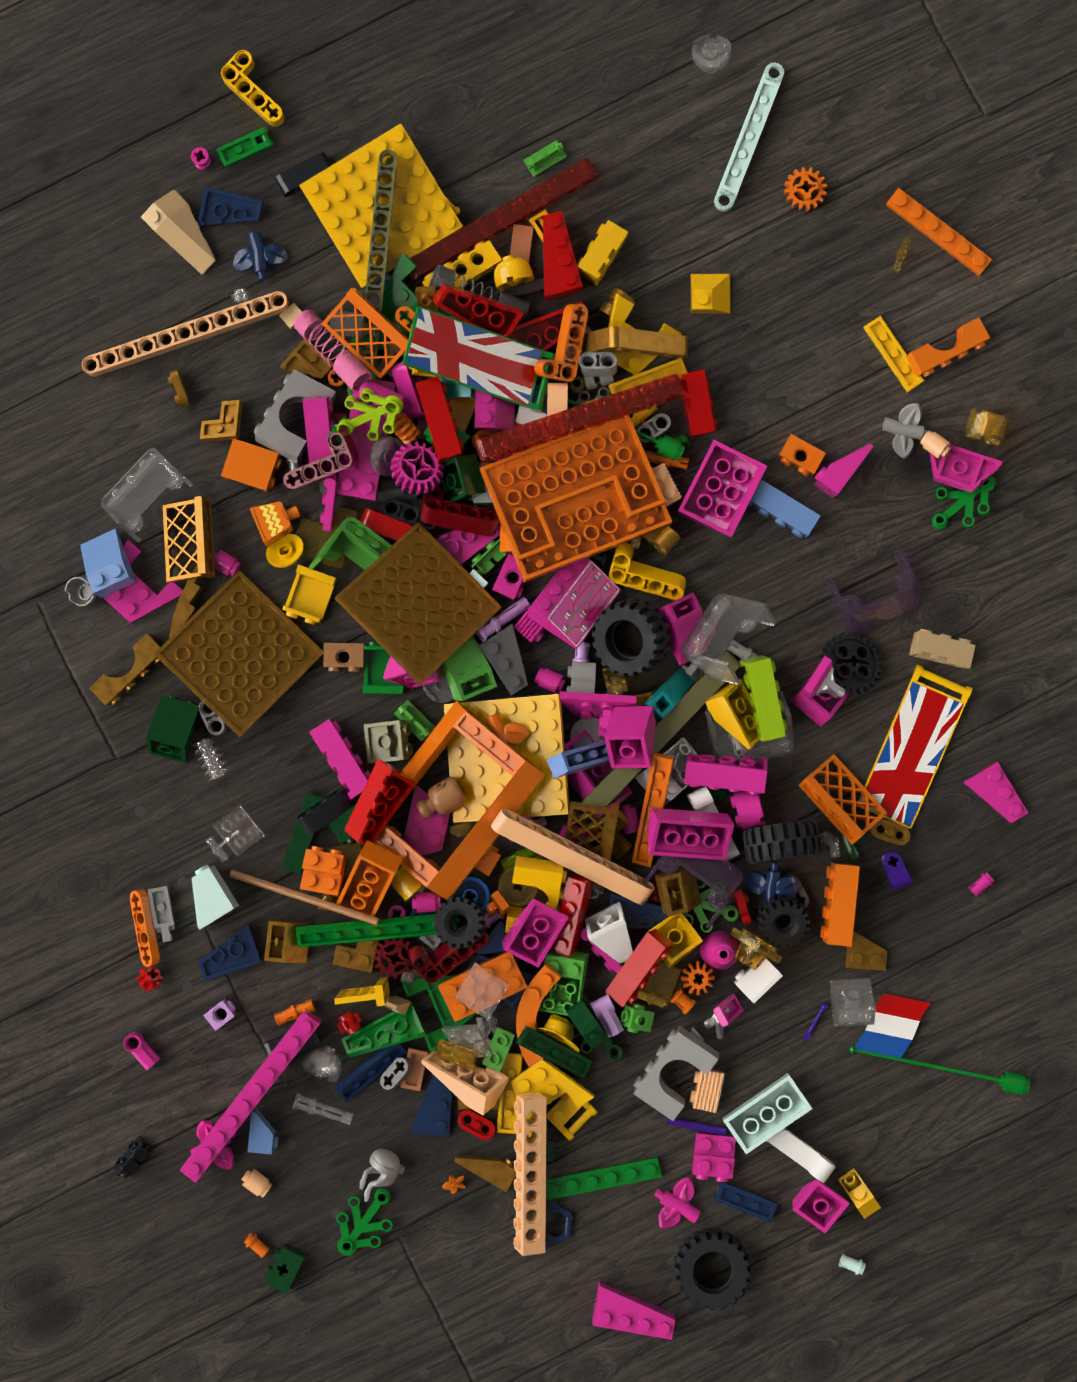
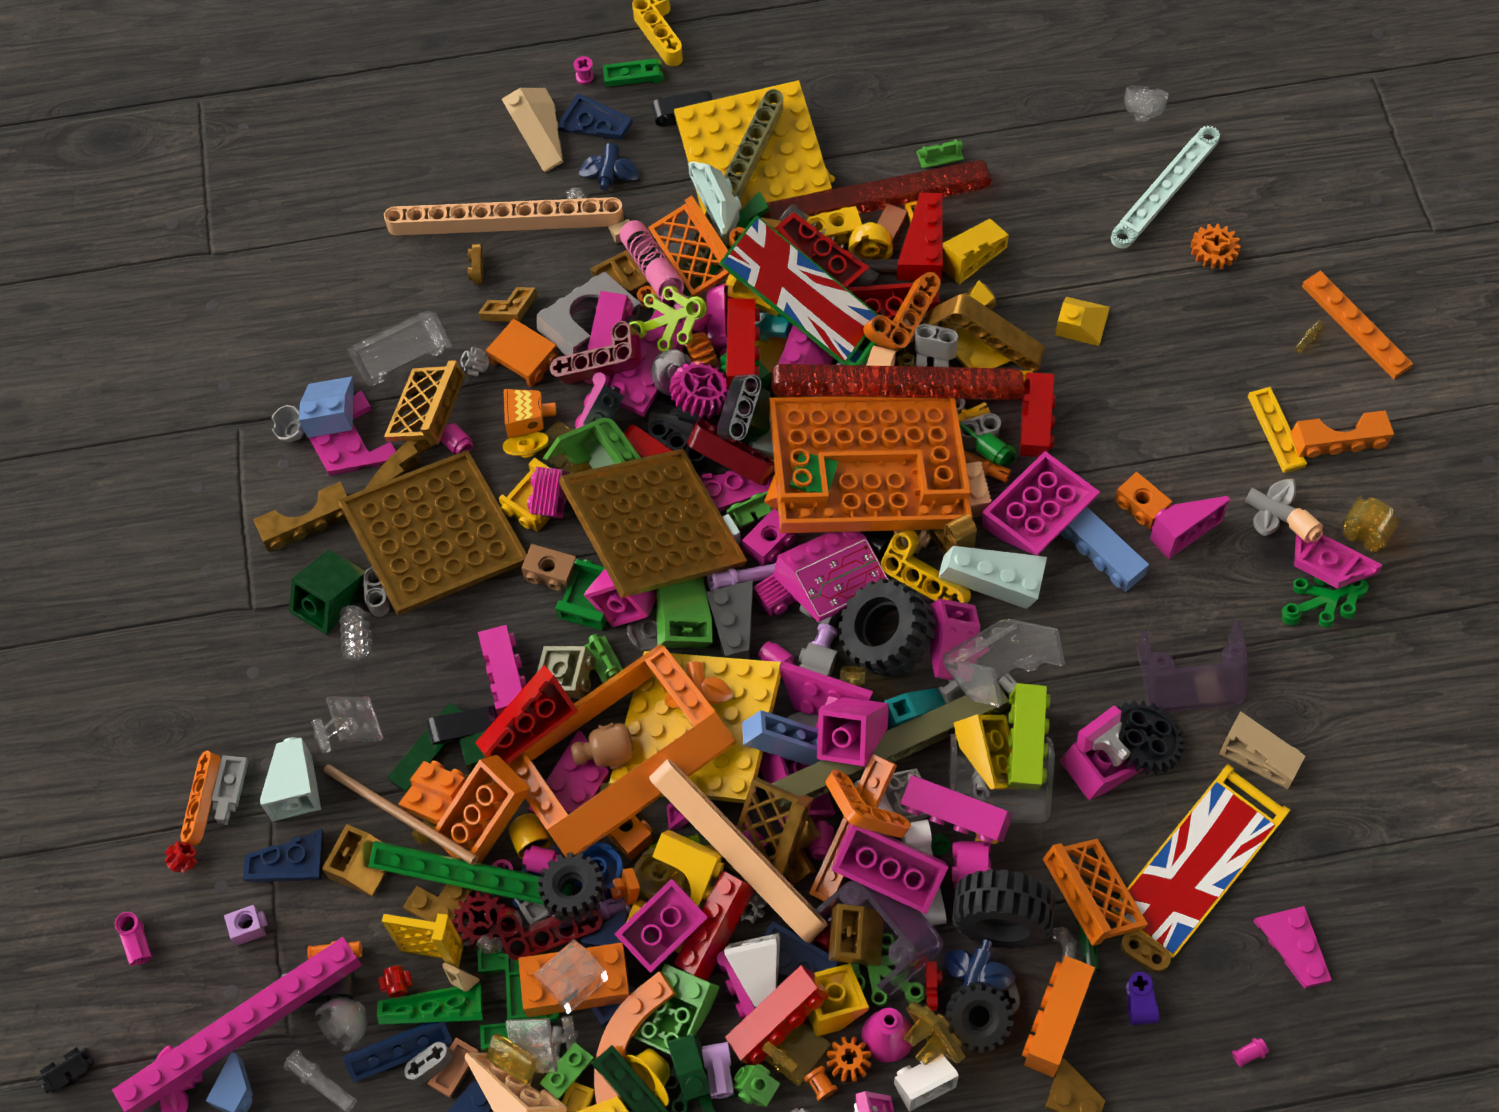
camera: 20 degrees right, 25 degrees down
none -> light grey gear [461,347,489,377]
none -> dark pink brick [527,467,569,519]
none -> black hinge [583,384,624,425]
none -> light aqua wedge [688,162,742,245]
none -> black beam [717,374,761,441]
none -> green piece [790,453,838,493]
none -> orange beam [825,769,911,838]
none -> light aqua wedge [939,546,1047,609]

